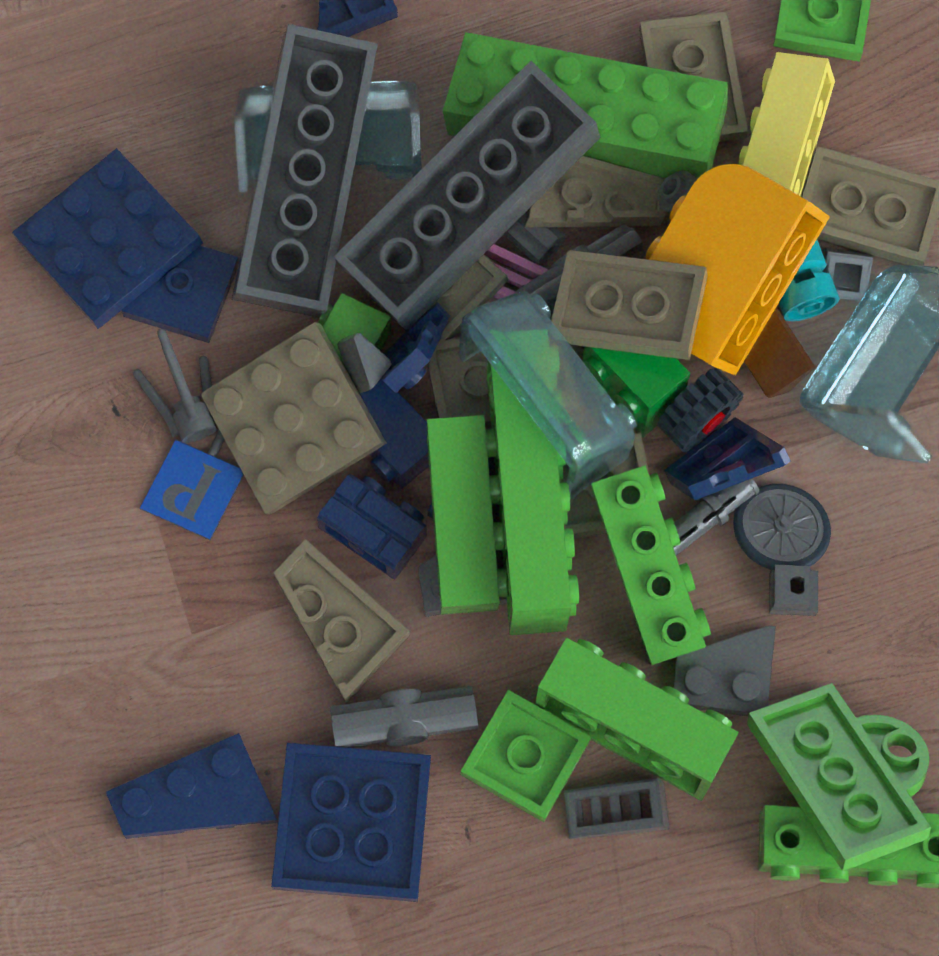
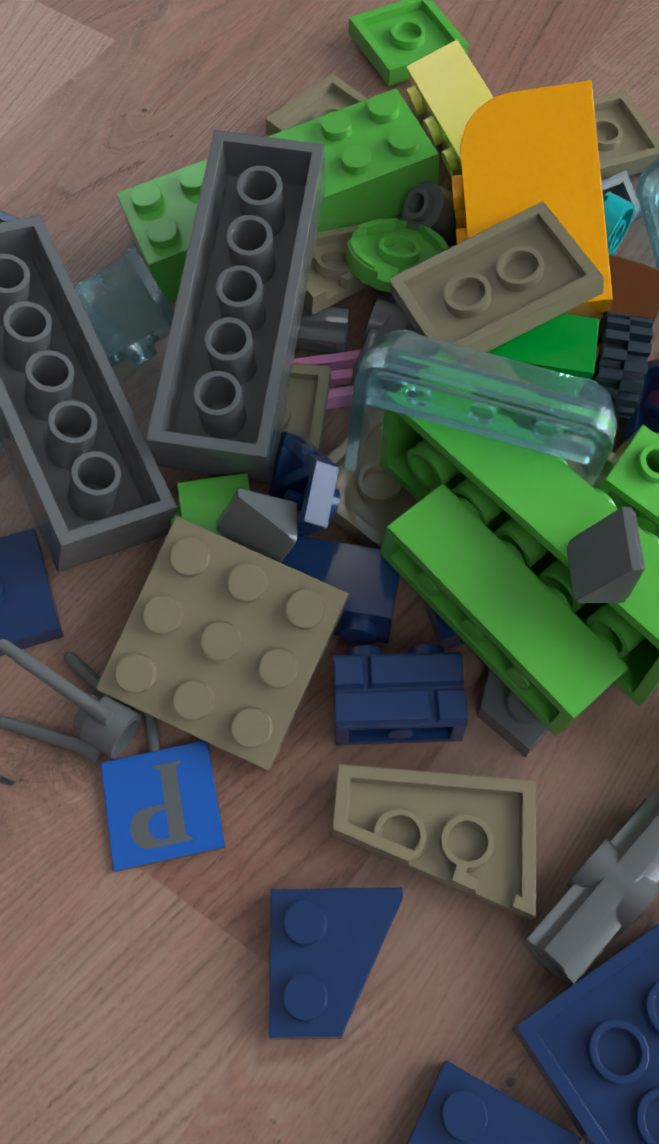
camera: 35 degrees left, 10 degrees down
none -> dark blue wing [269,887,403,1040]
none -> bright green tile [345,218,449,293]
none -> dark grey slope [567,507,645,603]

